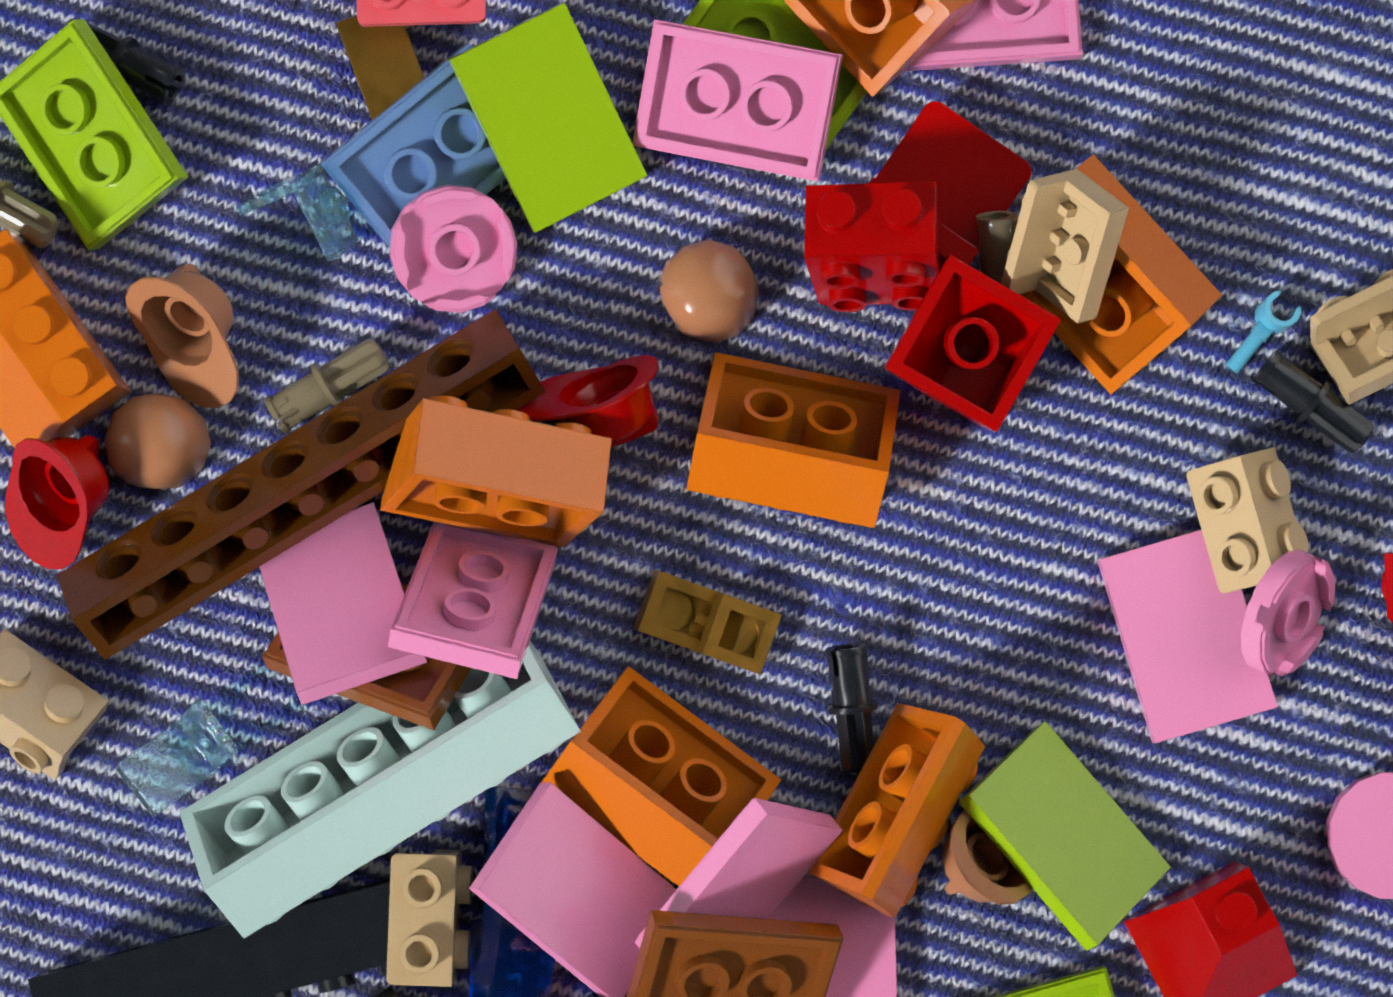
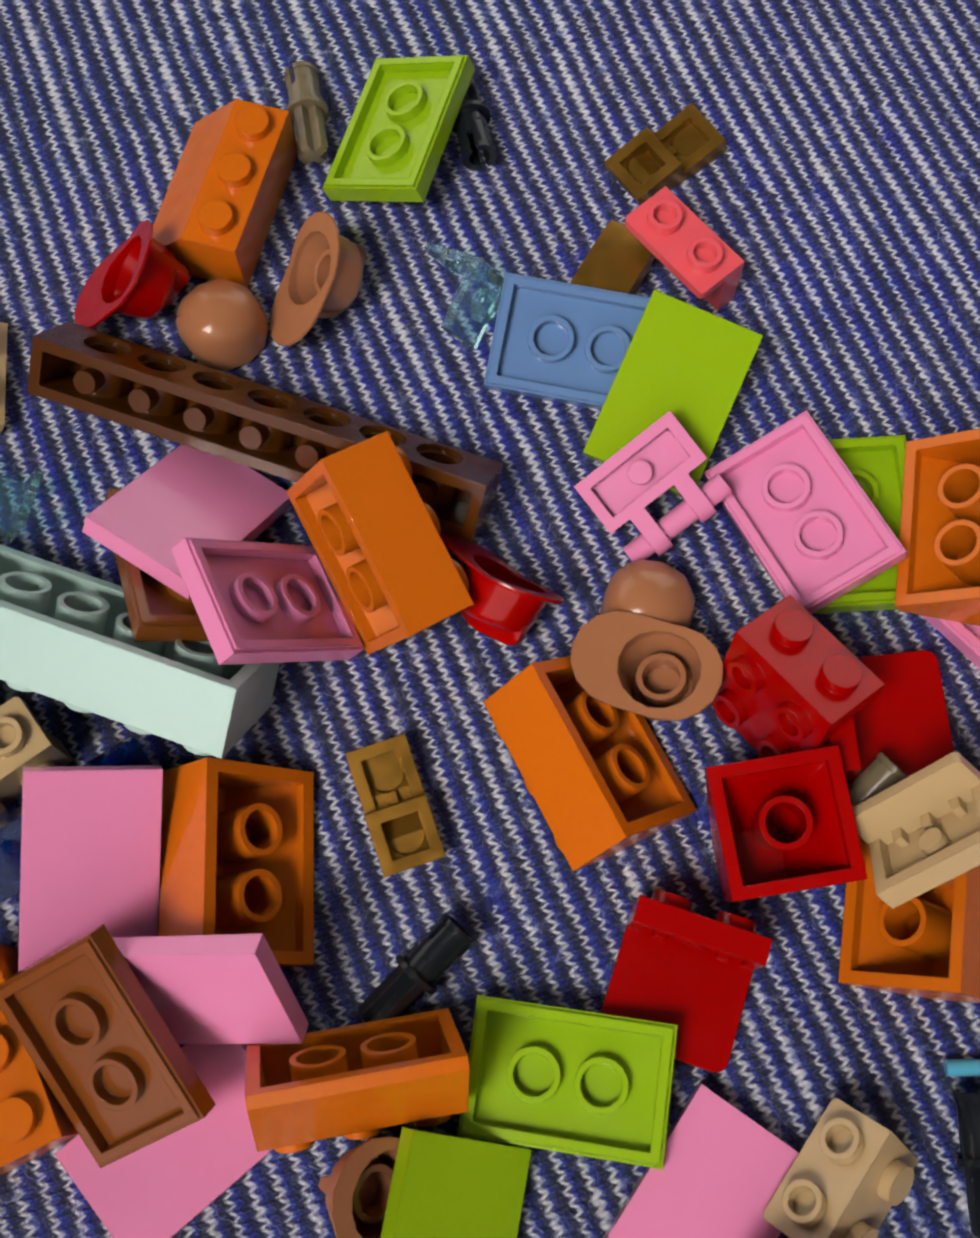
camera: 50 degrees right, 15 degrees down
dark tan axle [264,339,389,433] -> none
bright pink tile [389,184,518,313] -> none
none -> lime tile [457,995,678,1170]
none -> nougat piece [570,611,723,721]
none -> bright pink plate [574,411,733,562]
none -> red bracket [600,890,773,1073]

